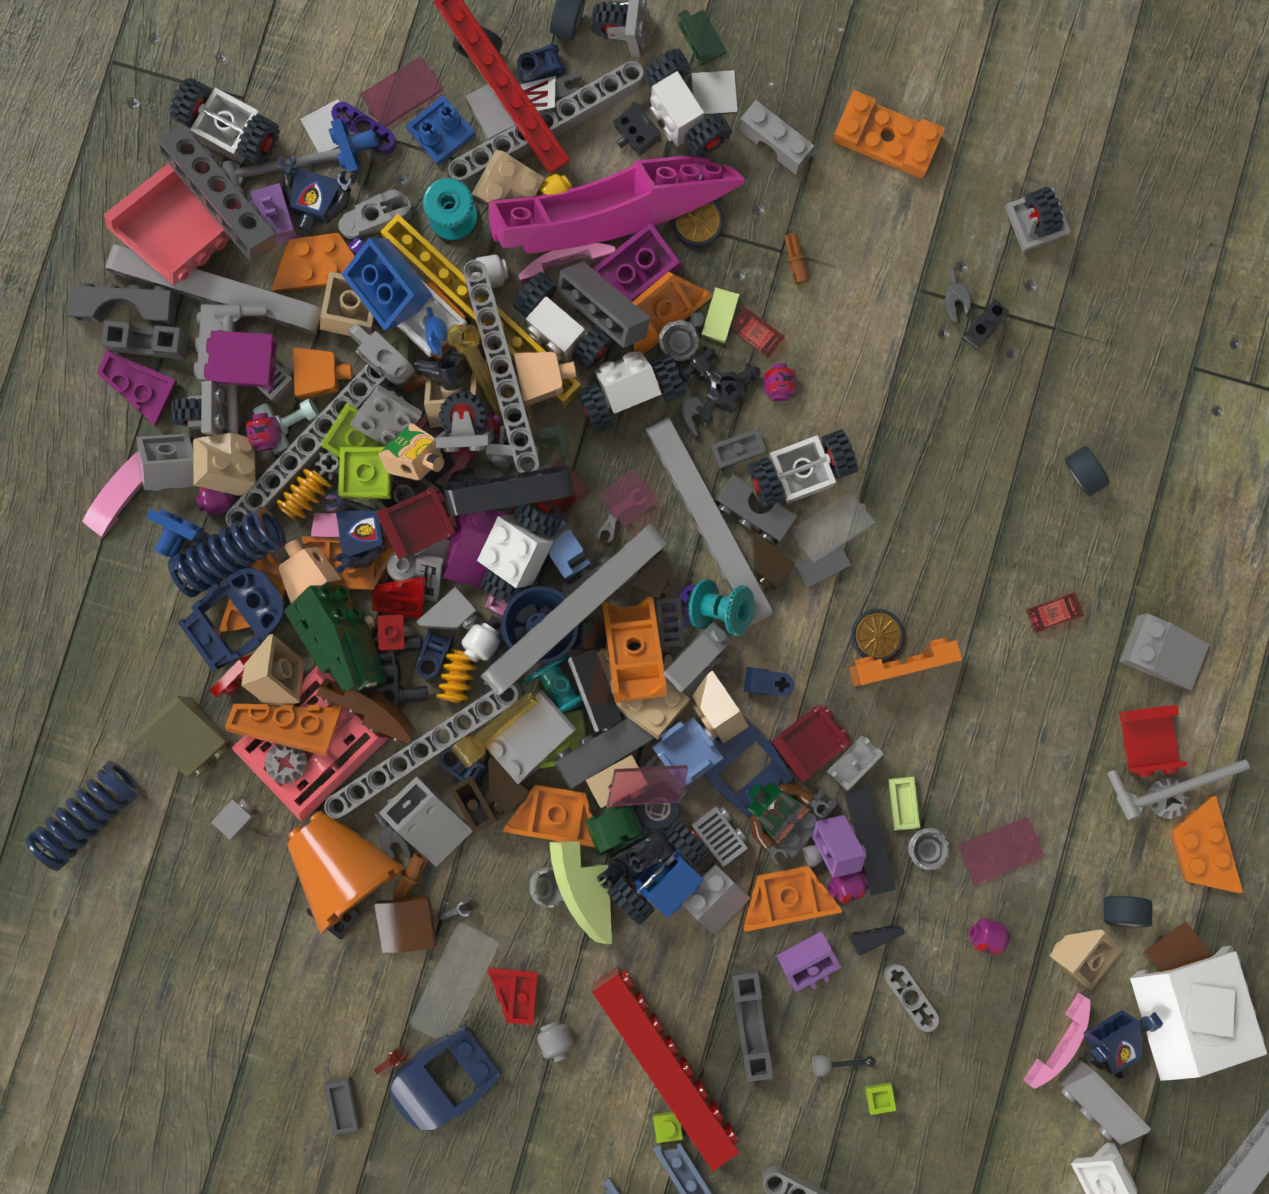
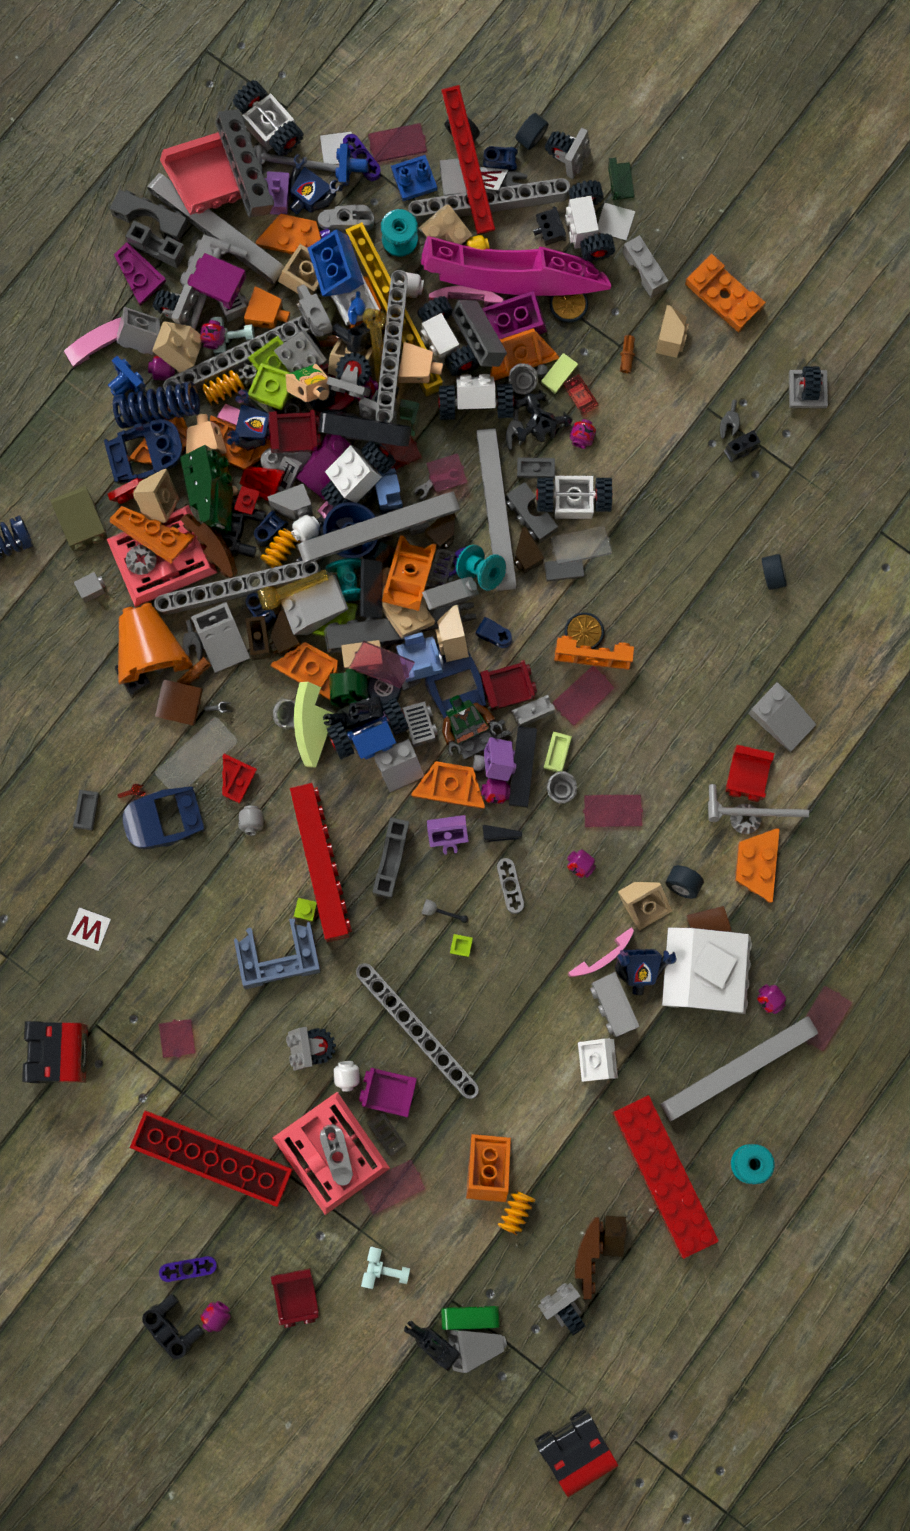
camera: 20 degrees right, 5 degrees down
clear red tile [1026,592,1084,633] -> none
none -> clear pink piece [552,666,614,726]
none -> tan slope [655,305,689,358]

